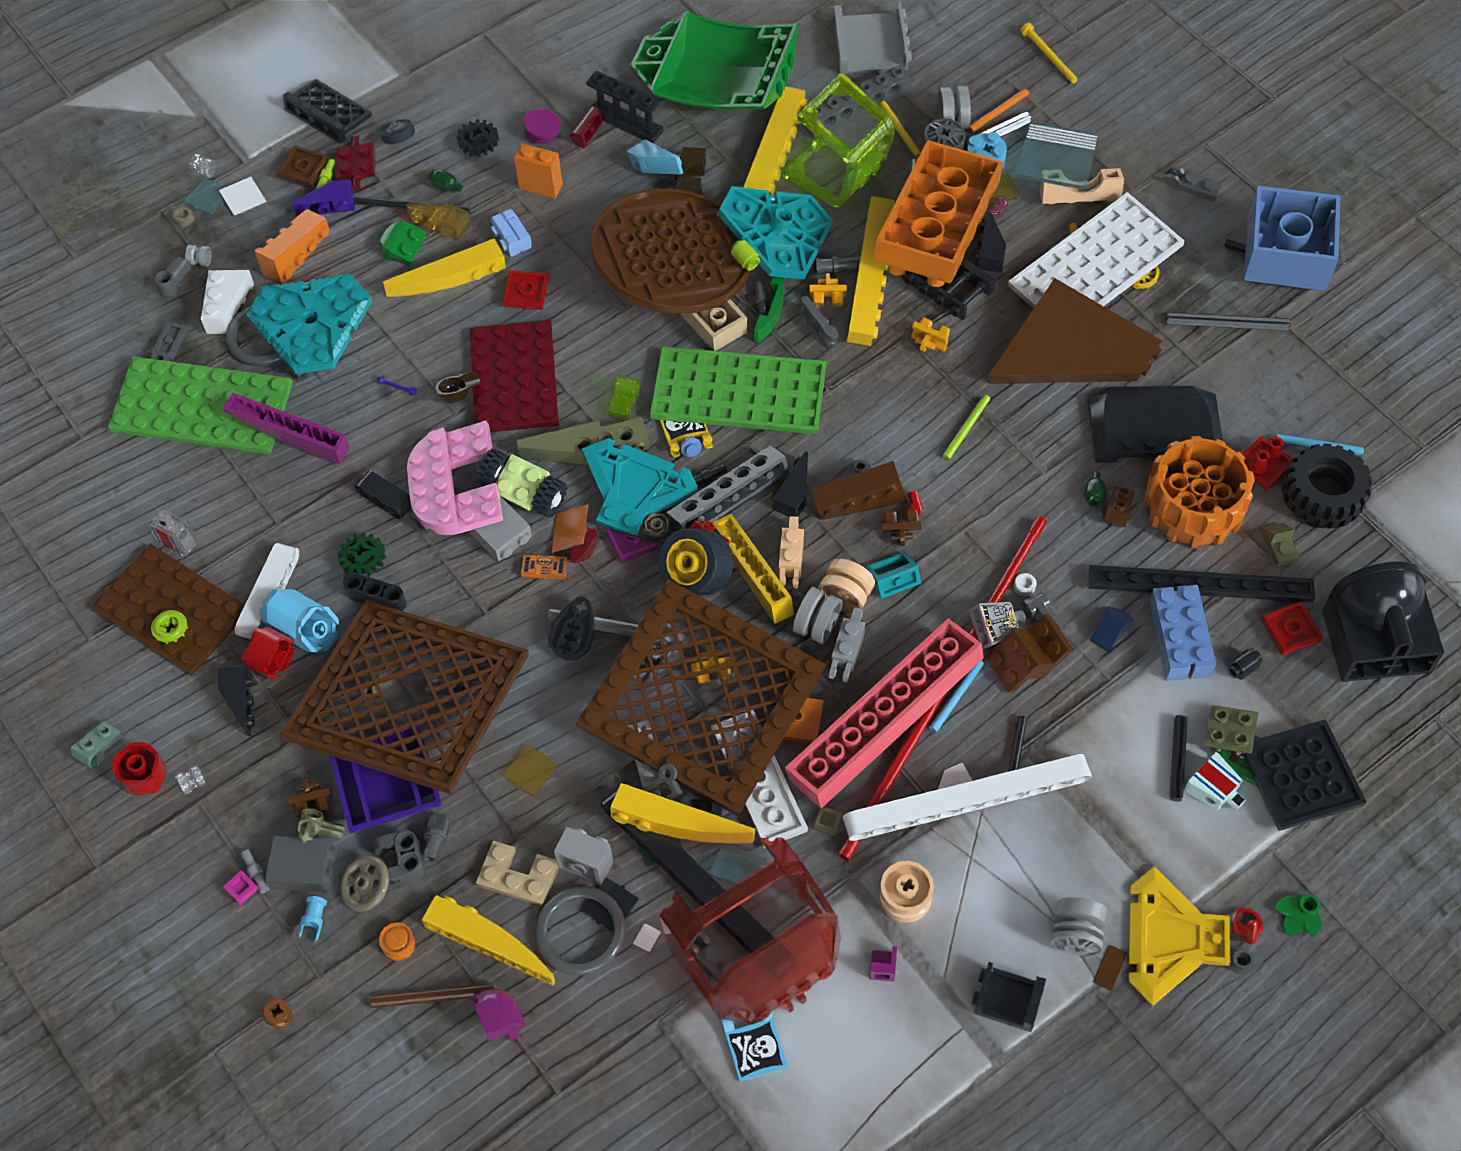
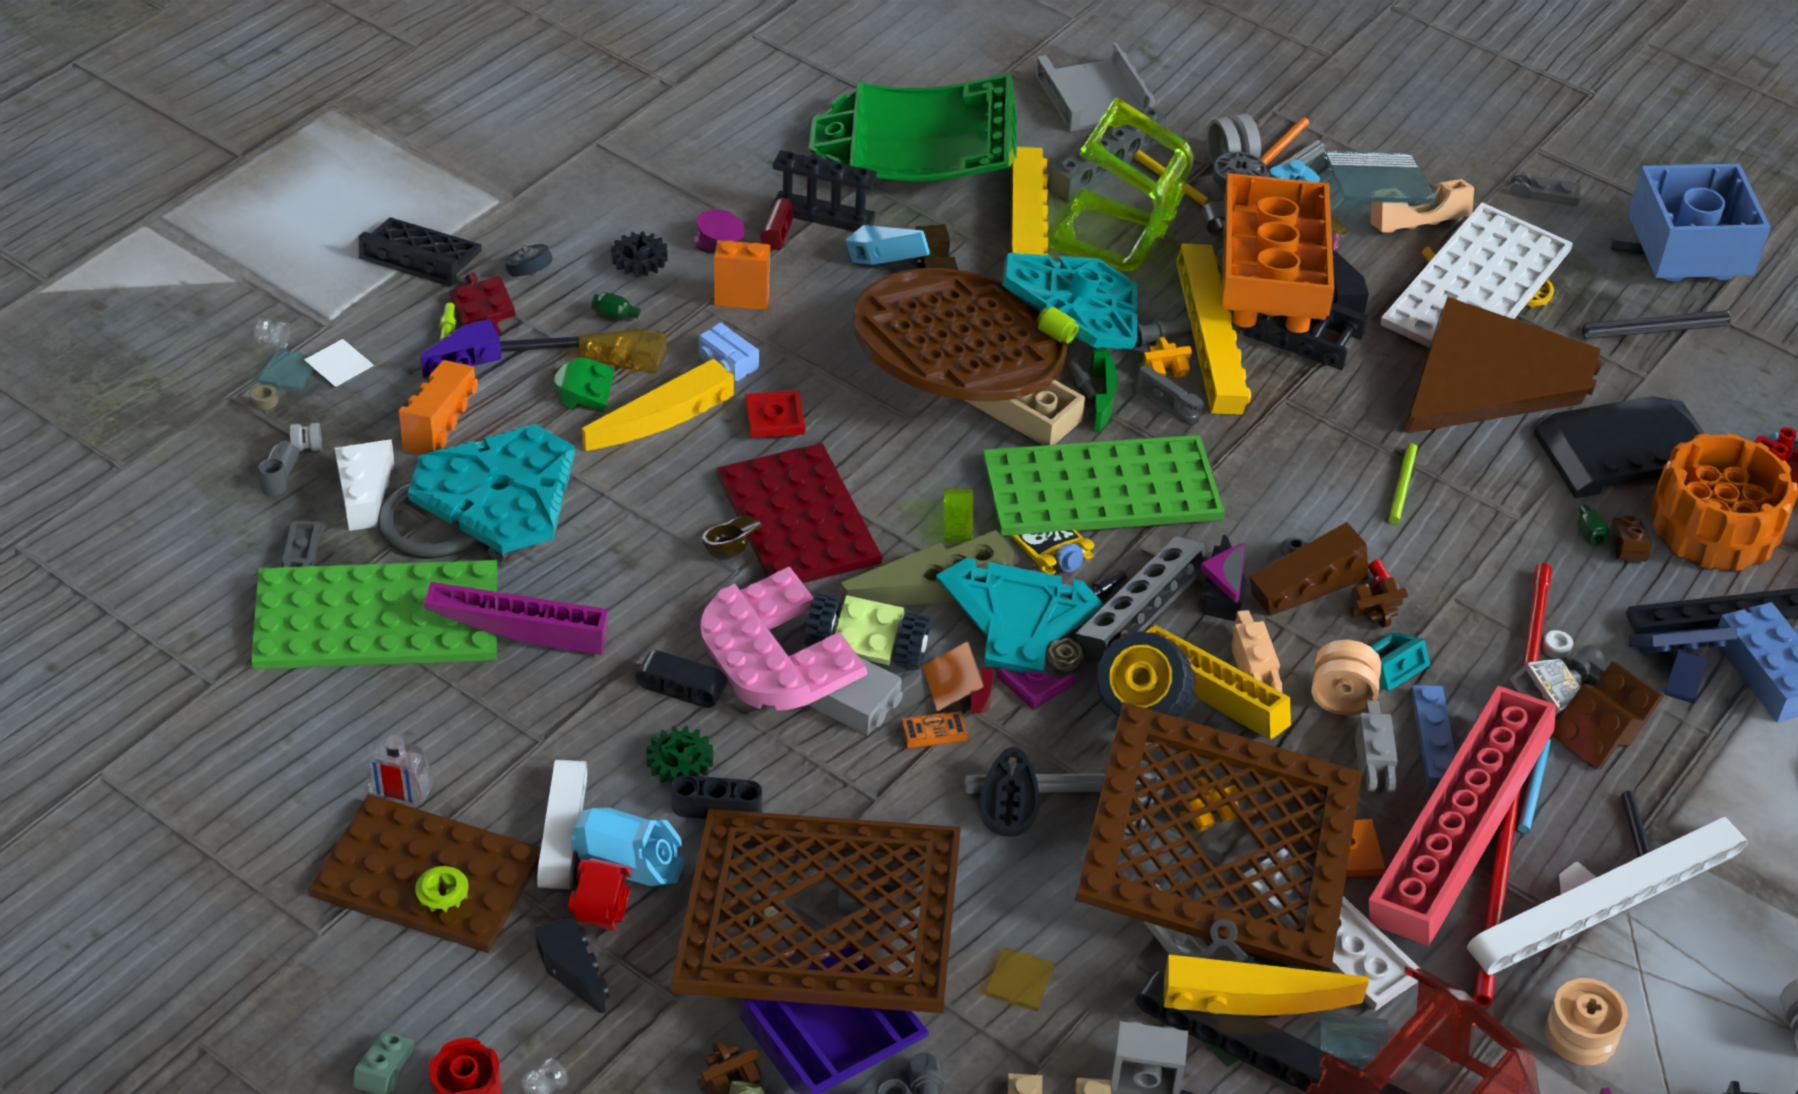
camera: 20 degrees left, 15 degrees down
reddish brown plate [276,145,329,188] -> none
dark purple hinge [377,376,417,396] -> none
light grey wheel [793,587,843,645] -> none
olive tile [813,807,843,836] -> none
light orange hips [911,318,950,352] -> none
yellow bar [1020,23,1077,84] -> none
none -> magenta tile [1200,542,1245,603]
none -> medium blue plate [1411,685,1456,786]
none -> dark blue plate [1629,627,1738,652]

